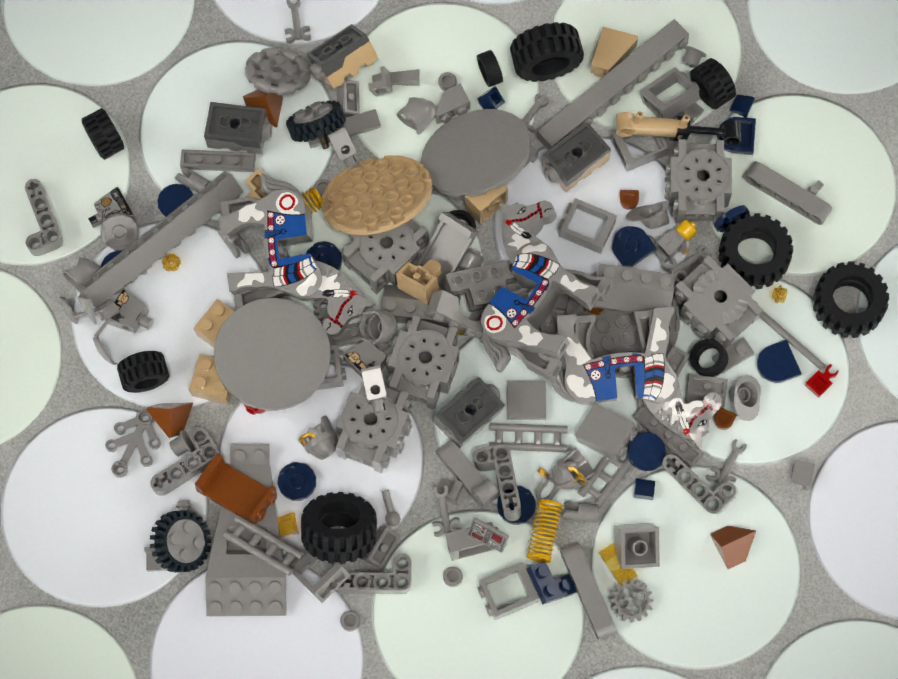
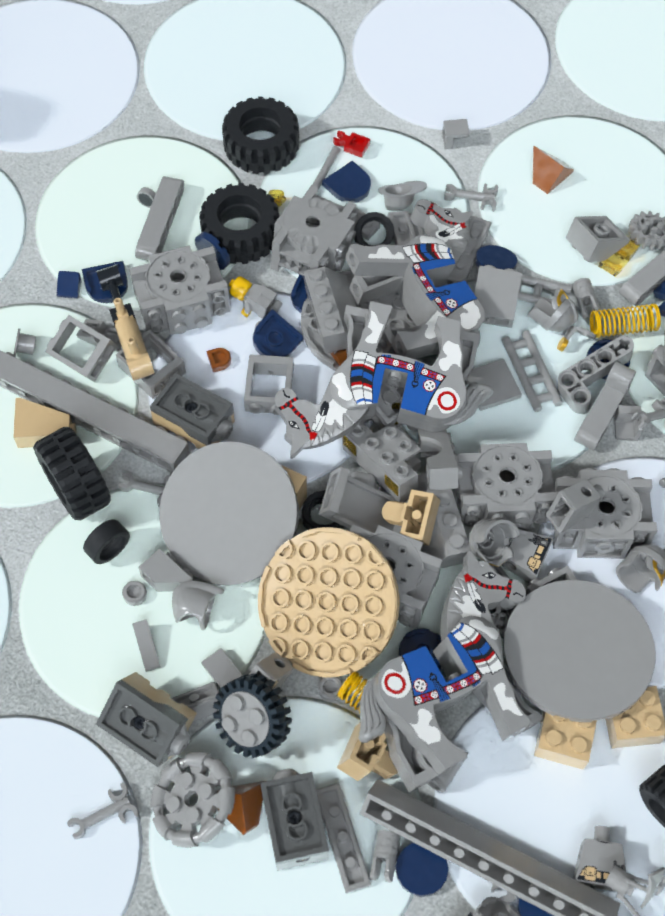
camera: 115 degrees left, 10 degrees down
clear yellow plate [162,254,181,271] -> none
light grey panel [368,66,393,97] -> none
dark grey piece [433,377,505,449] -> none
dark blue slope [477,86,505,109] -> none
light grey piece [626,201,669,229] -> none
dark blue slope [633,478,655,501] -> none
light grey bar [661,245,712,285] -> none
light grey beam [662,454,738,514] -> none
black tyre [690,58,736,109] -> none

